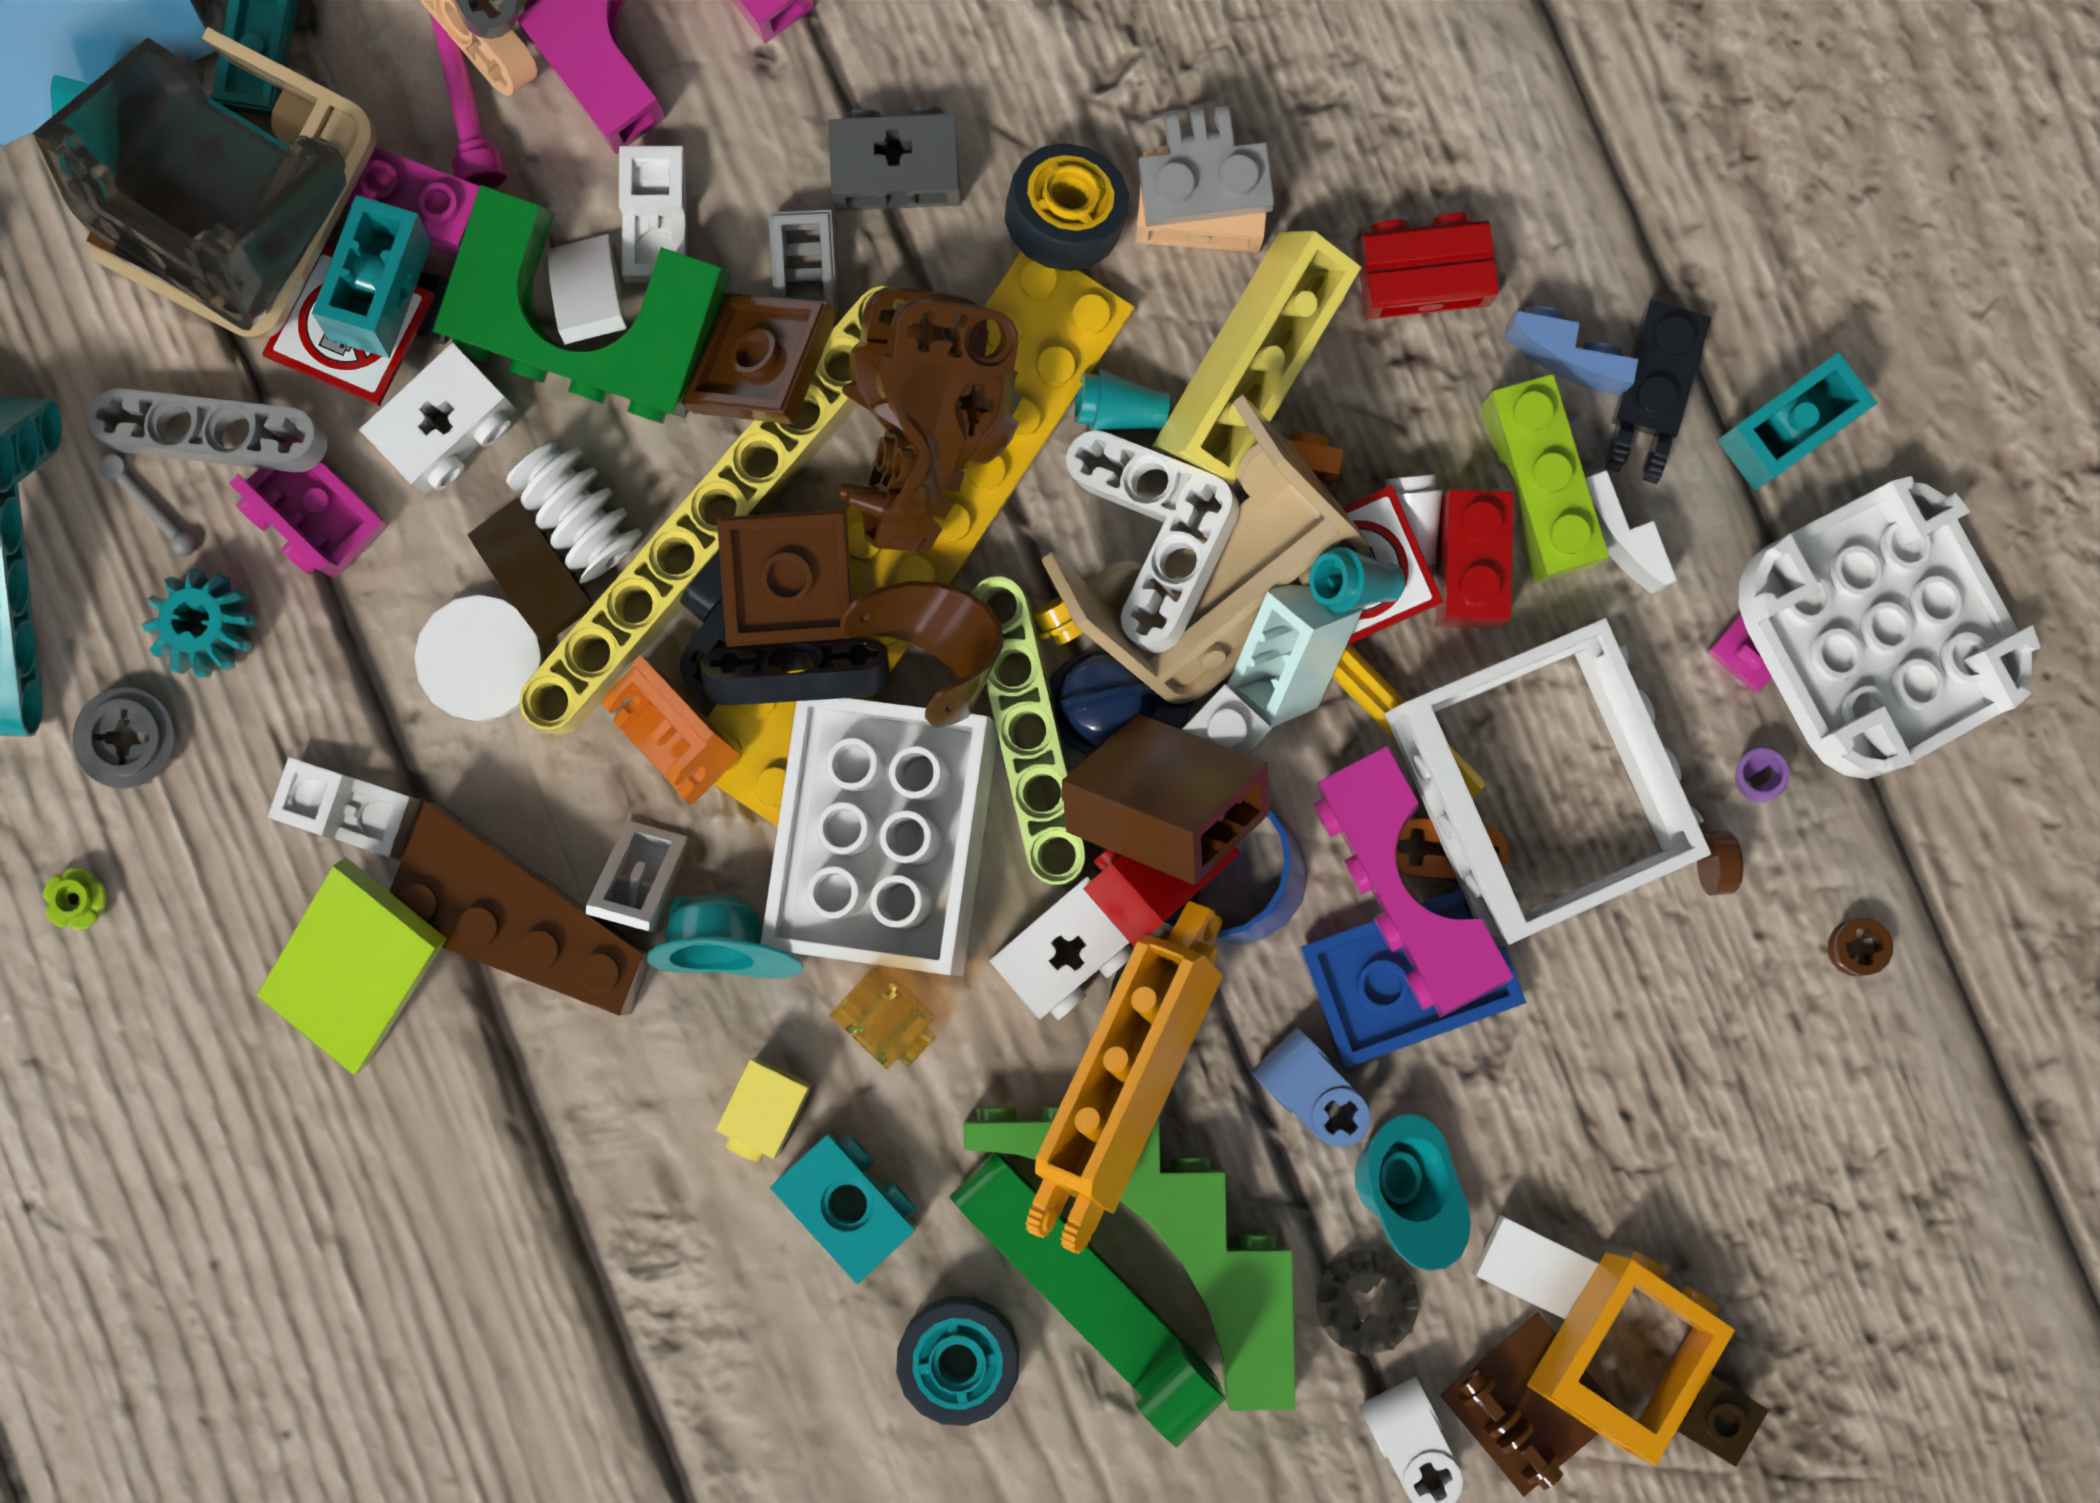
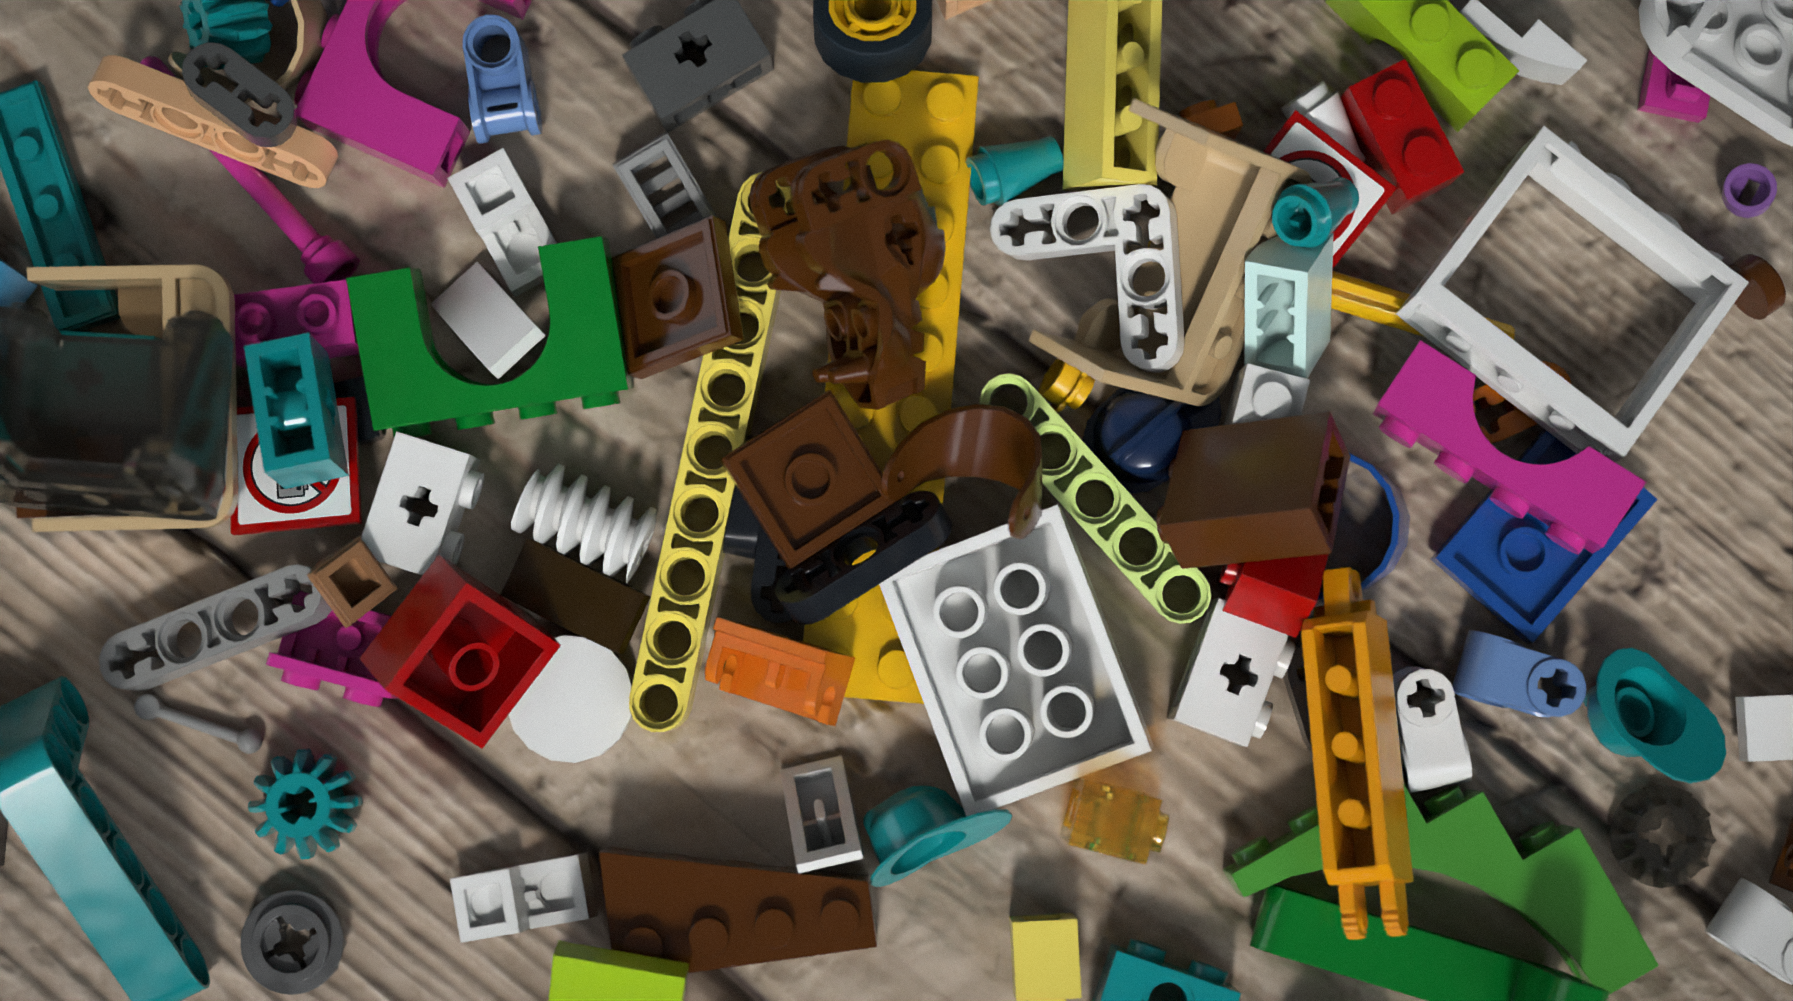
camera: 30 degrees left, 0 degrees up
none -> medium nougat slope [307,536,398,628]
none -> red brick [359,555,561,749]
none -> medium blue piece [462,14,542,144]
none -> white piece [1393,666,1472,793]

